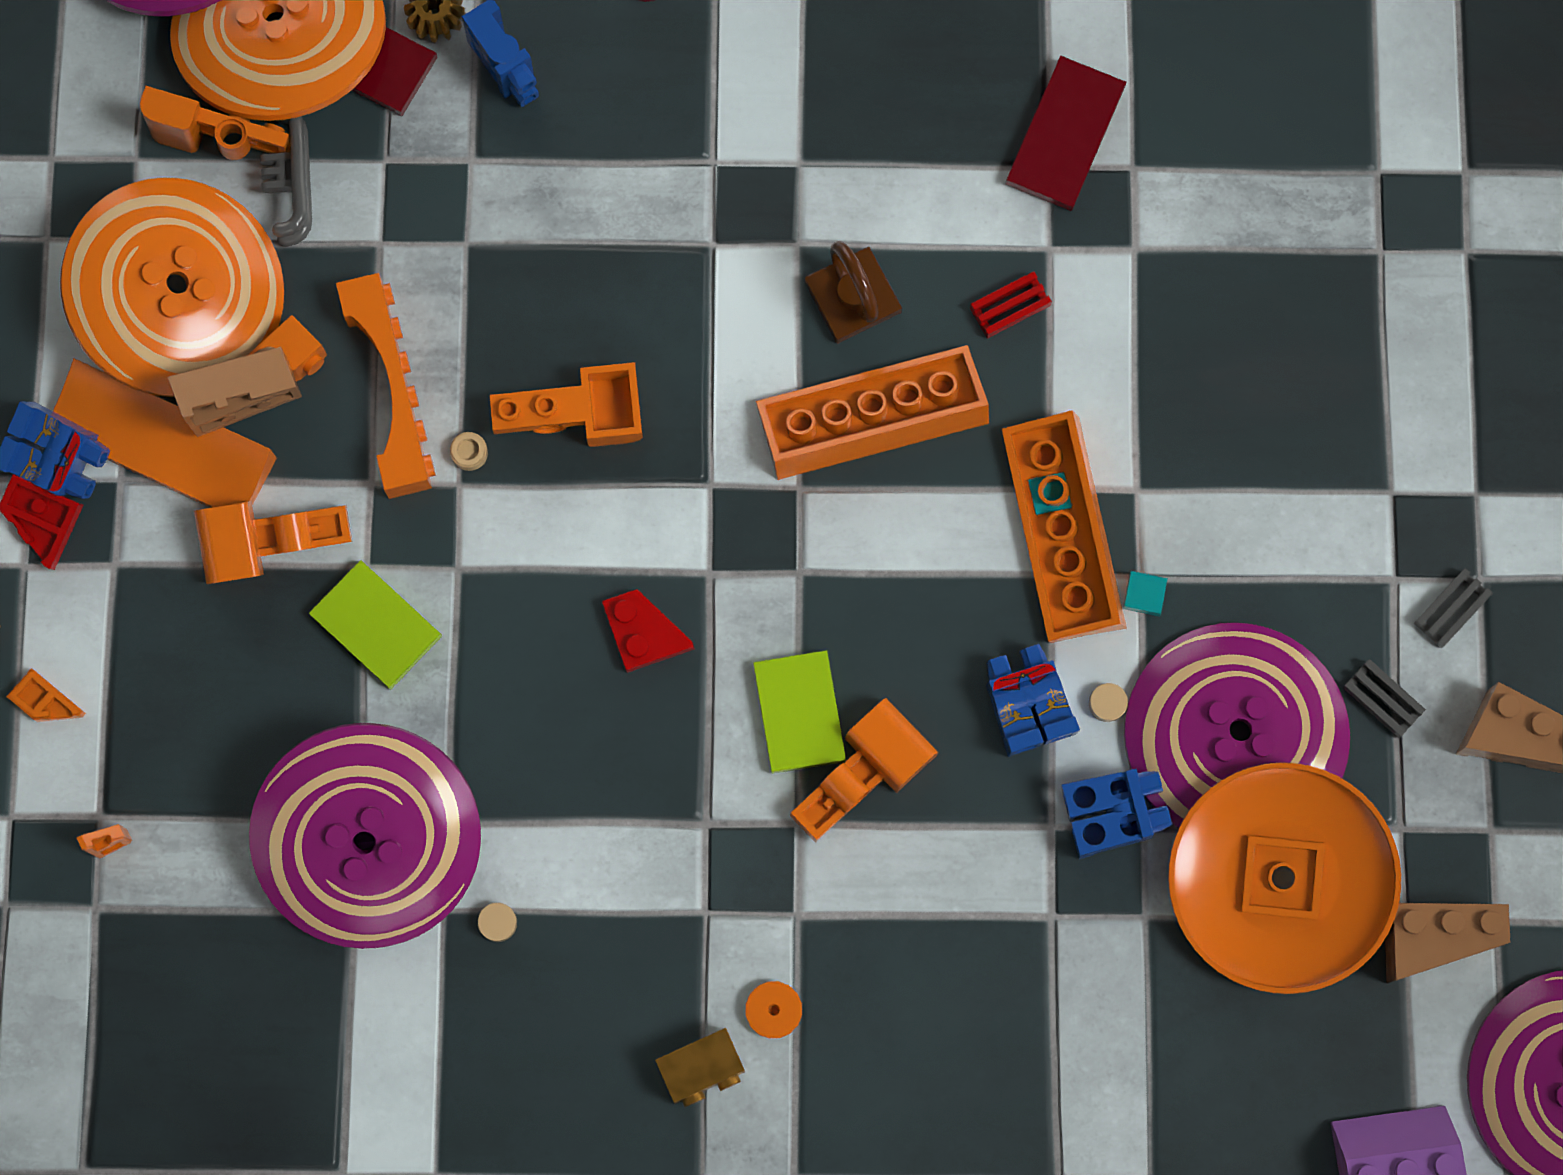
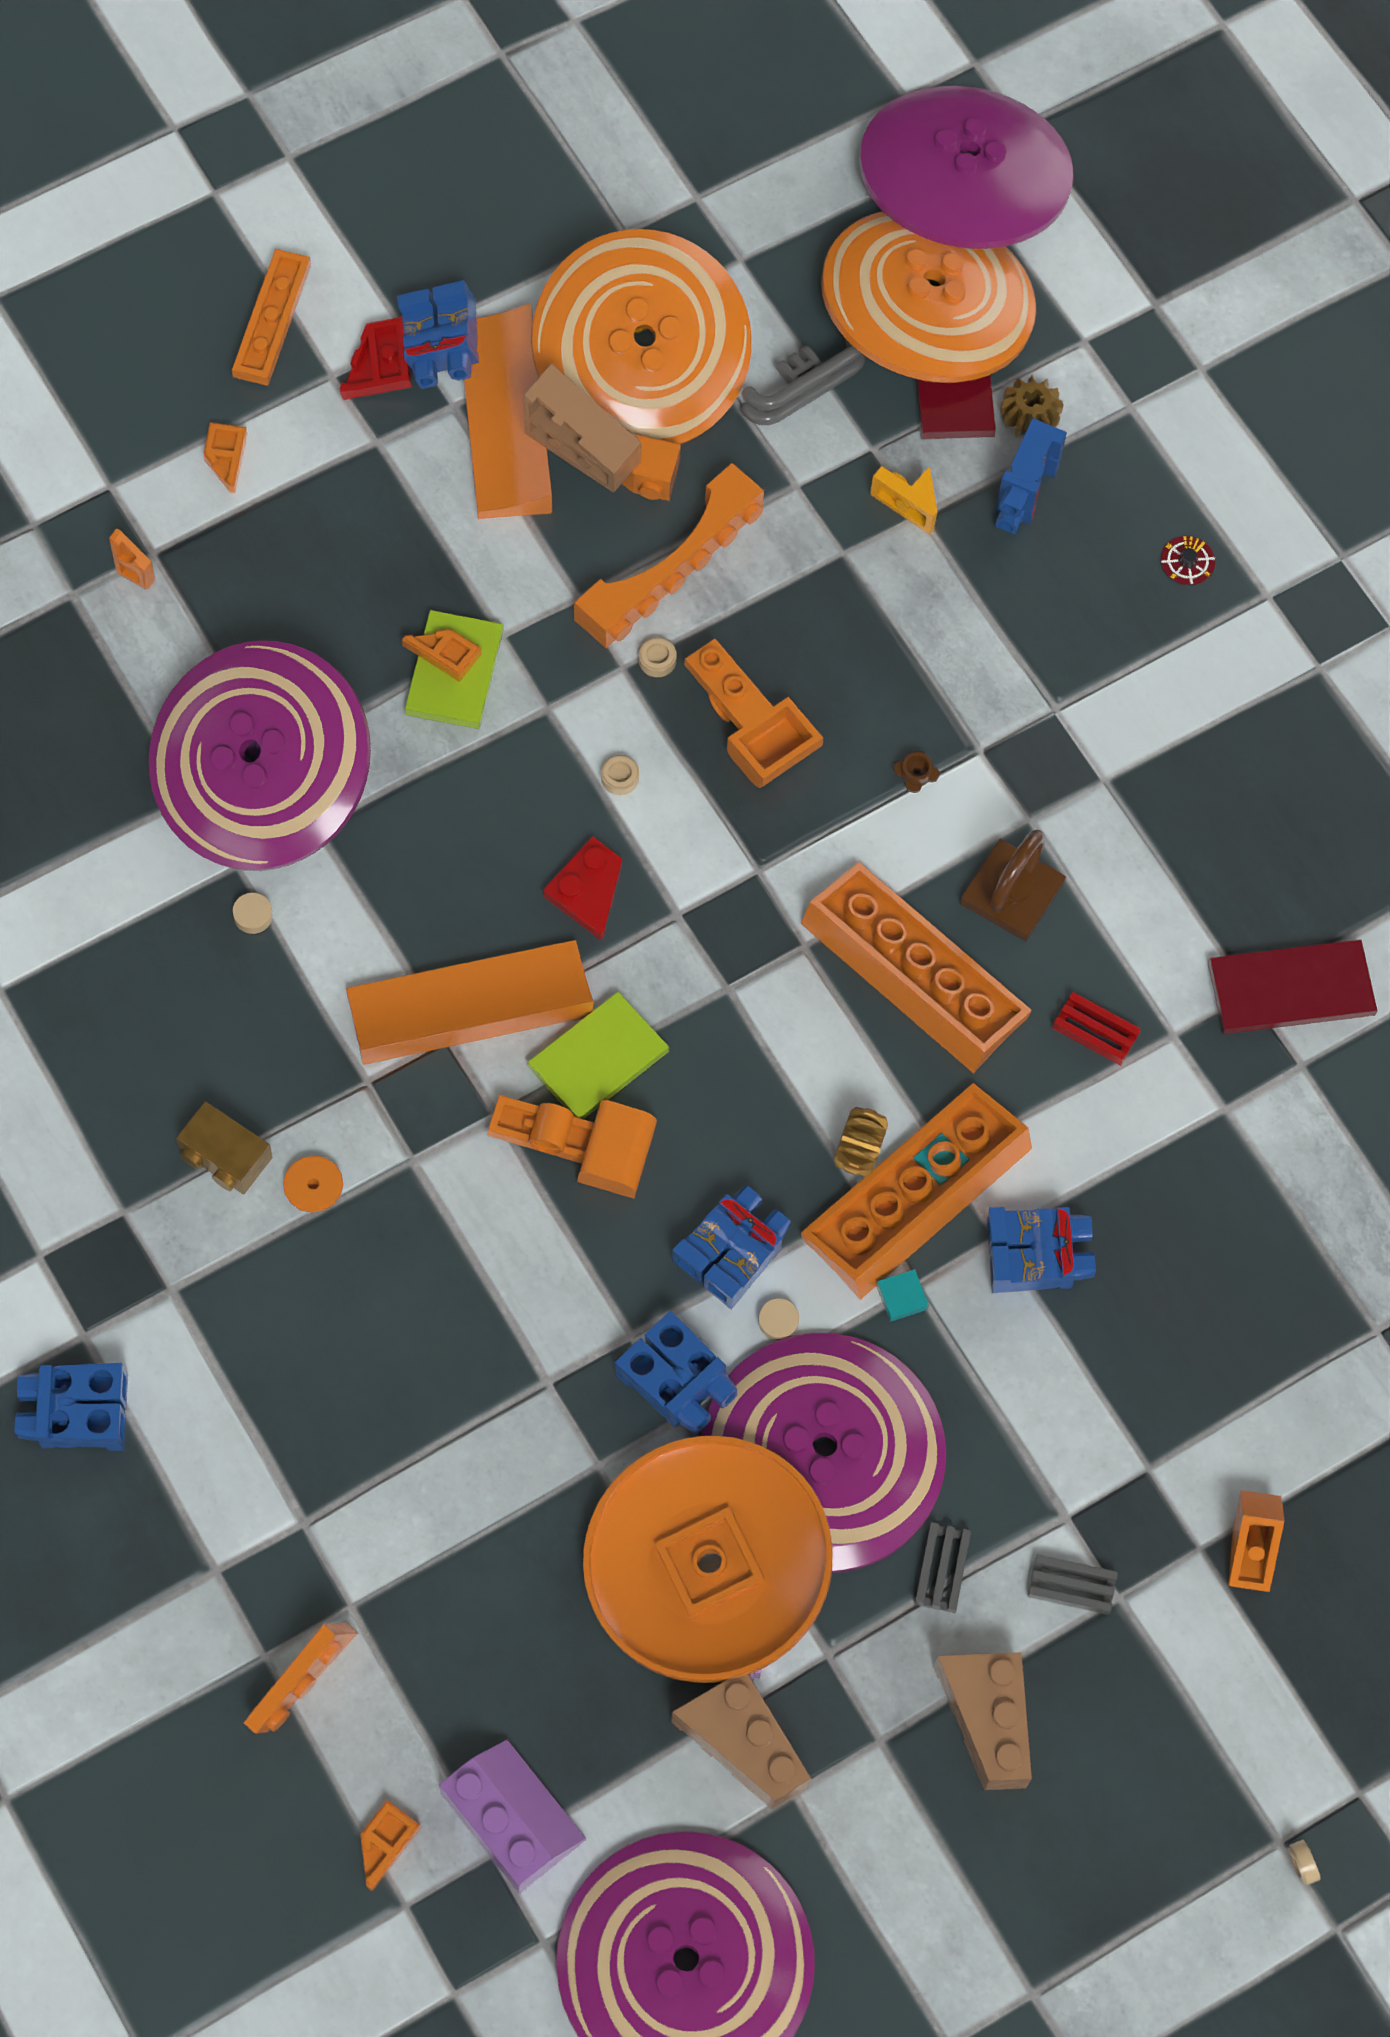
camera: 55 degrees right, 10 degrees down
orange plate [140,86,290,160] -> none
orange plate [194,501,353,584] -> none
none -> orange arch [346,940,594,1065]
none -> orange tile [402,629,482,682]
none -> tan tile [601,755,639,795]
none -> pearl gold gear [834,1107,888,1177]
none -> light orange slope [870,466,937,535]
none -> reddish brown plate [894,751,939,793]
none -> blue hips [986,1207,1096,1293]
none -> orange slope [1228,1490,1284,1592]

